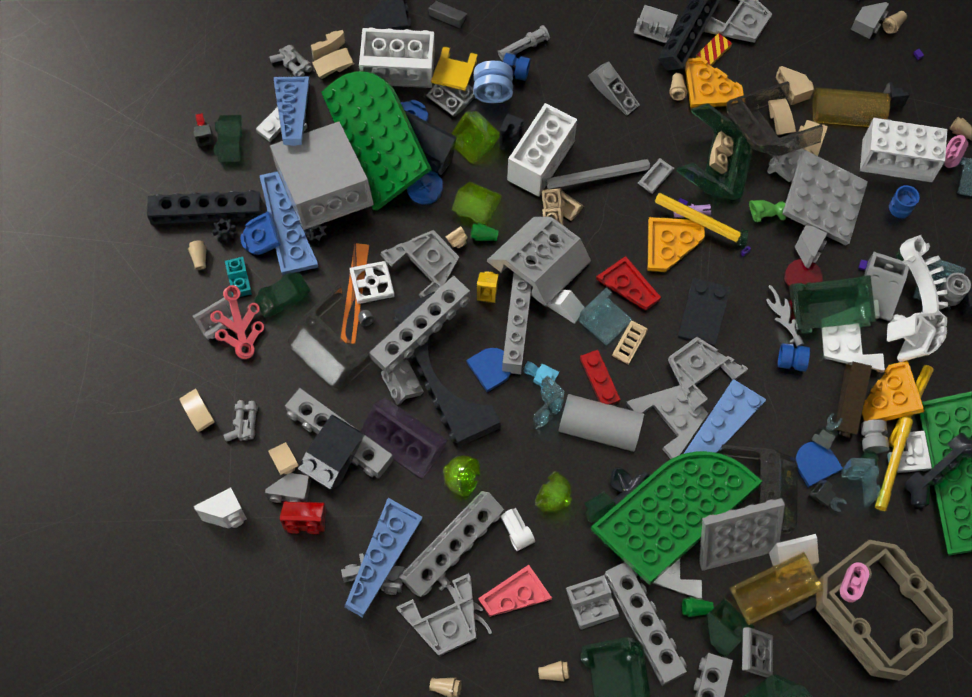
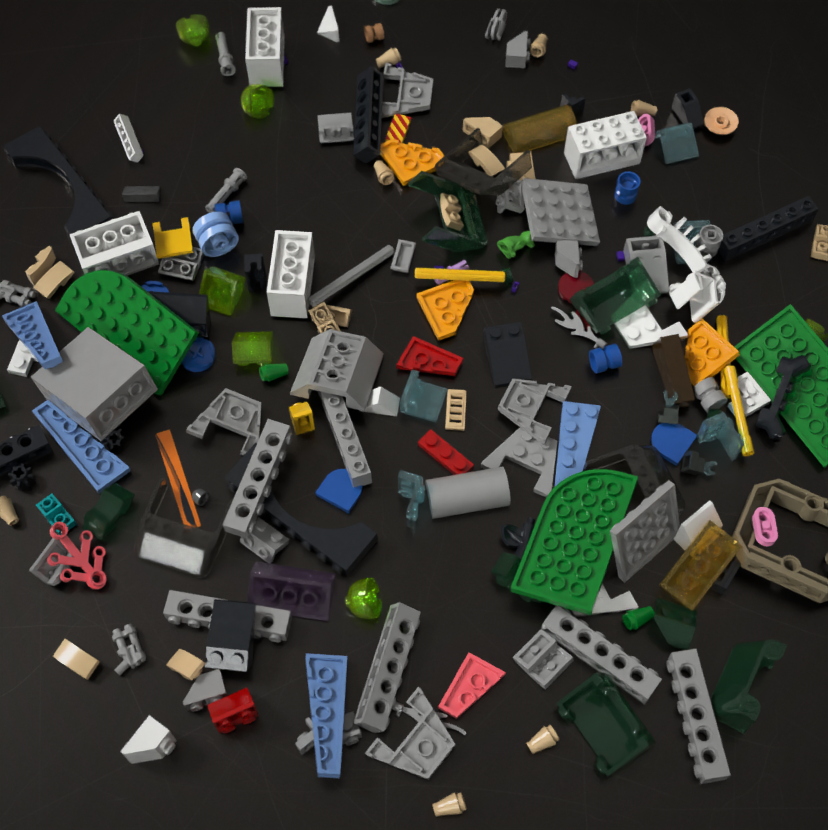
camera: 25 degrees left, 5 degrees down
blue tile [240,211,281,255] -> none
white piece [349,261,394,304] -> none
tan plate [445,226,468,248] -> none
white piece [501,508,535,551] -> none
medium azure plate [523,361,559,390] -> none
clear neon green cylinder [535,471,572,512] -> none
light grey slope [588,62,640,116] -> none
light grey piece [742,627,773,677] -> none

